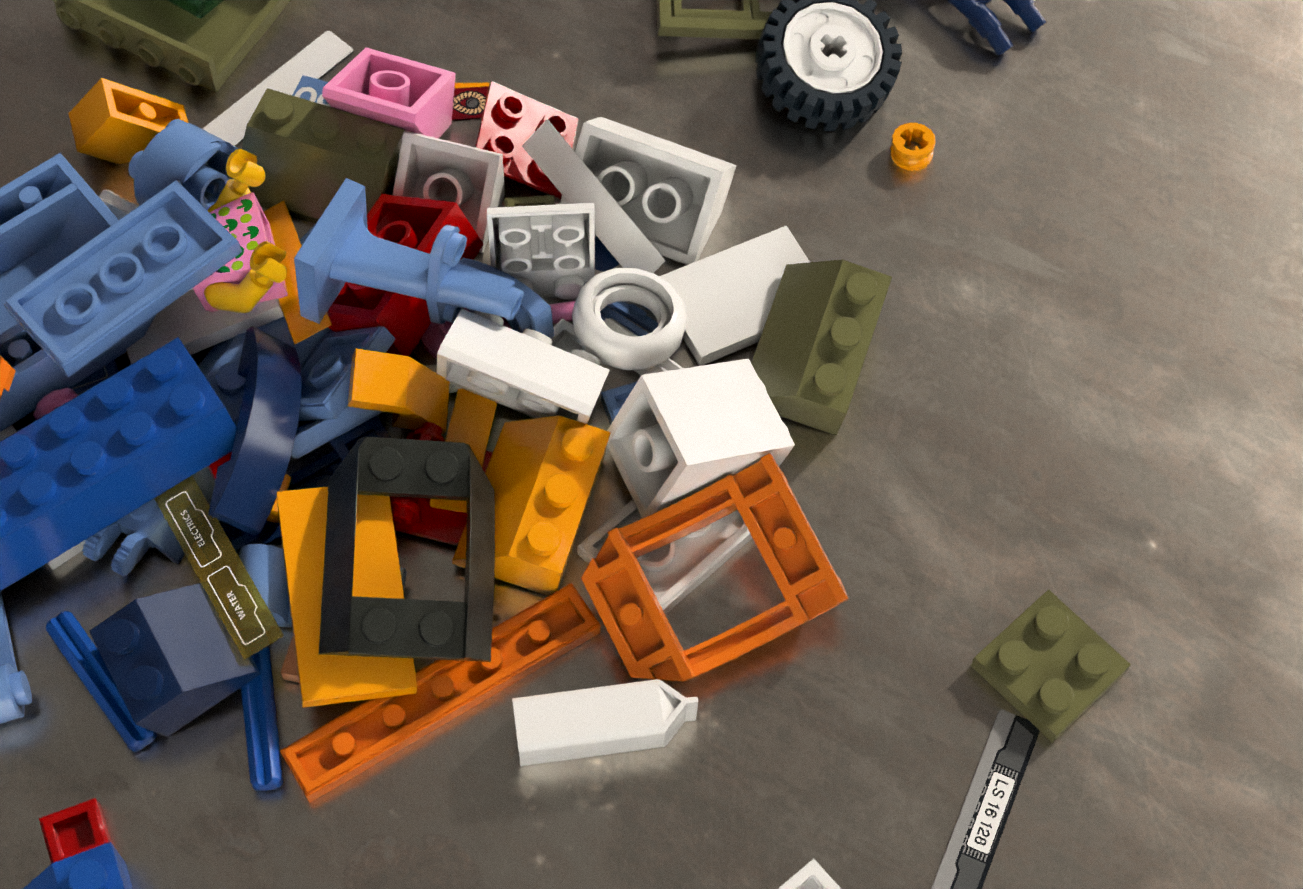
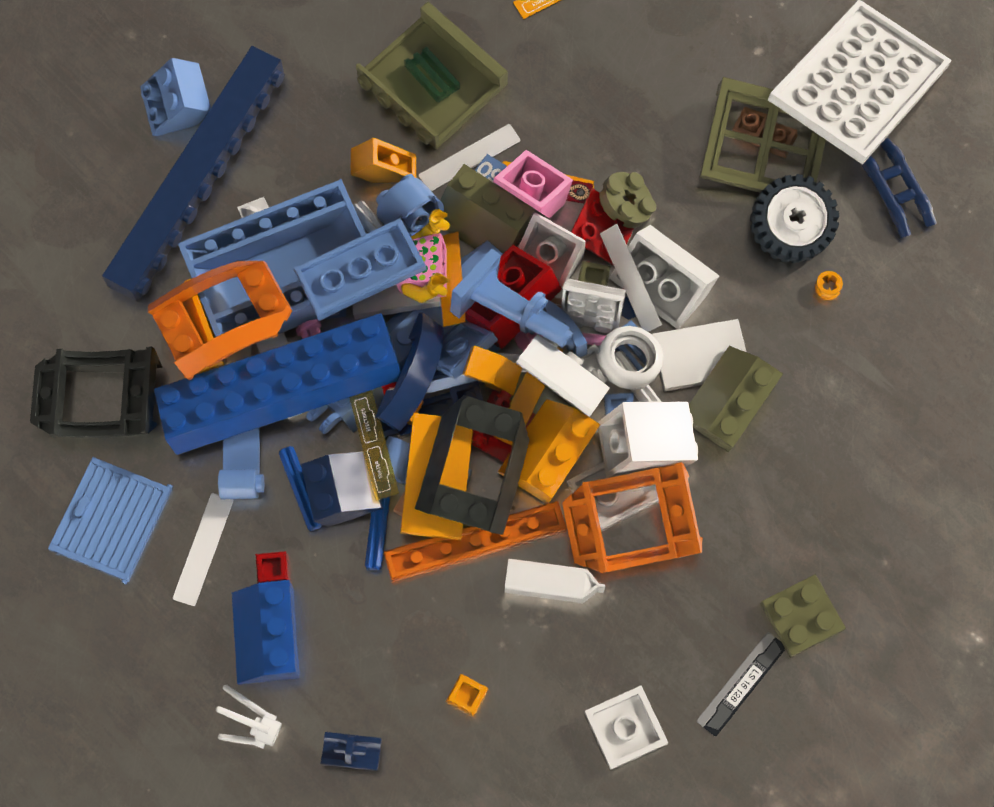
camera: 20 degrees right, 10 degrees up
none -> olive plate [600,172,656,228]

